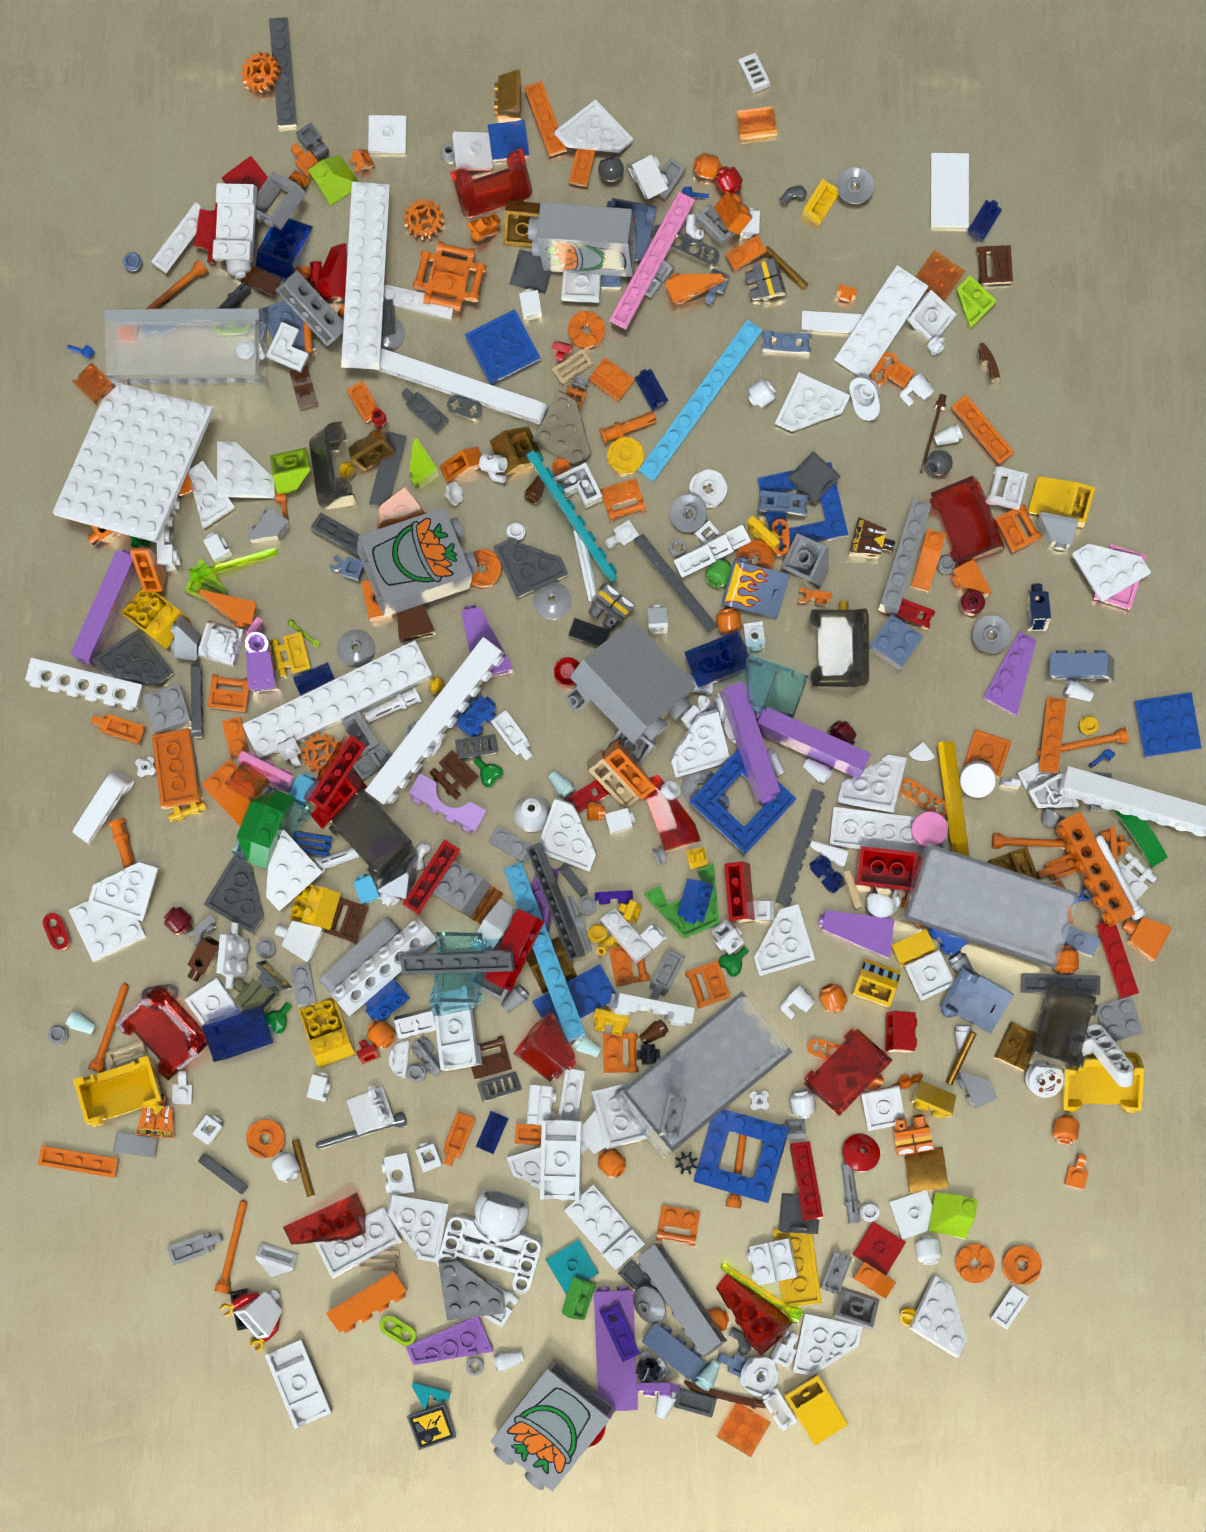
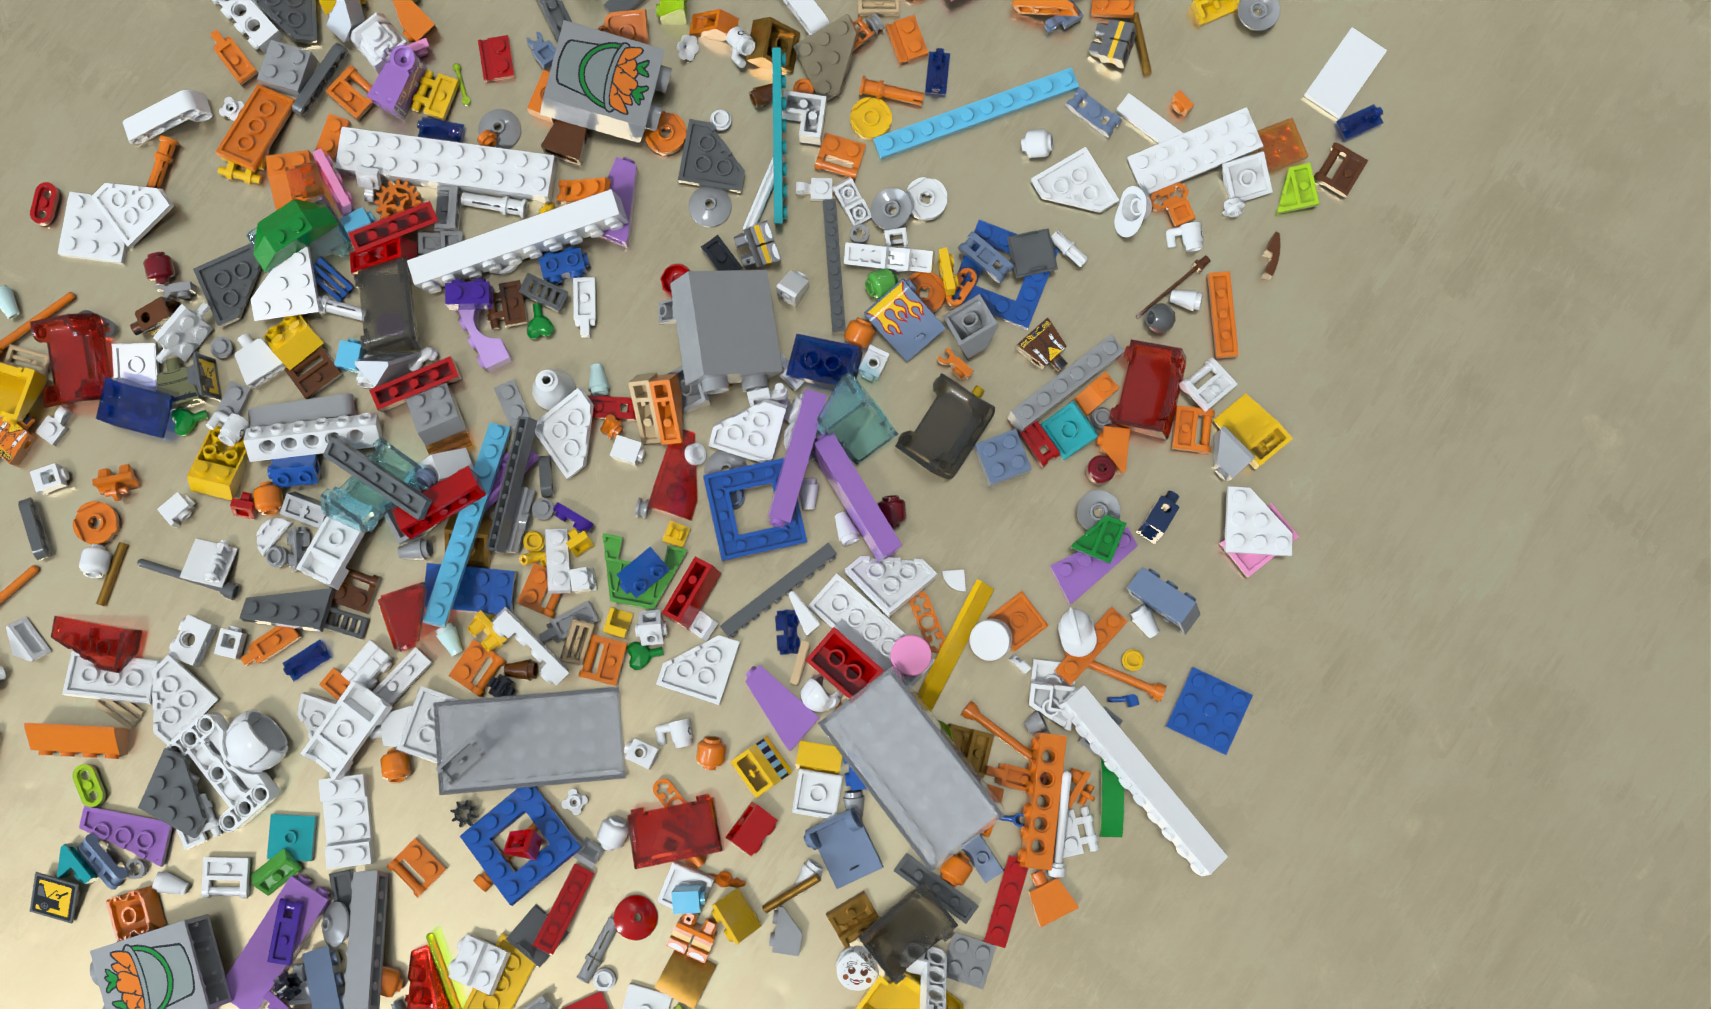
camera: 30 degrees right, 0 degrees up
none -> sand blue plate [77,834,128,890]
none -> orange hips [92,464,140,501]
none -> orange slope [106,885,167,942]
none -> white plate [201,857,251,899]
none -> white piece [206,411,249,446]
none -> dark grey wing [240,588,335,632]
none -> sand blue plate [415,468,437,488]
none -> dark purple brick [445,279,494,310]
none -> orange plate [477,129,497,147]
none -> red plate [478,35,516,83]
none -> red slope [503,829,543,861]
none -> orange plate [556,177,611,204]
none -> tan tile [560,617,594,665]
none -> yellow panel [603,607,633,639]
none -> white brick [623,738,660,770]
none -> medium azure brick [671,884,707,914]
none -> white slope [832,177,871,226]
none -> teal plate [1040,400,1100,460]
none -> white axle [1051,230,1088,267]
none -> white piece [1058,607,1097,657]
none -> green wing [1070,515,1127,564]

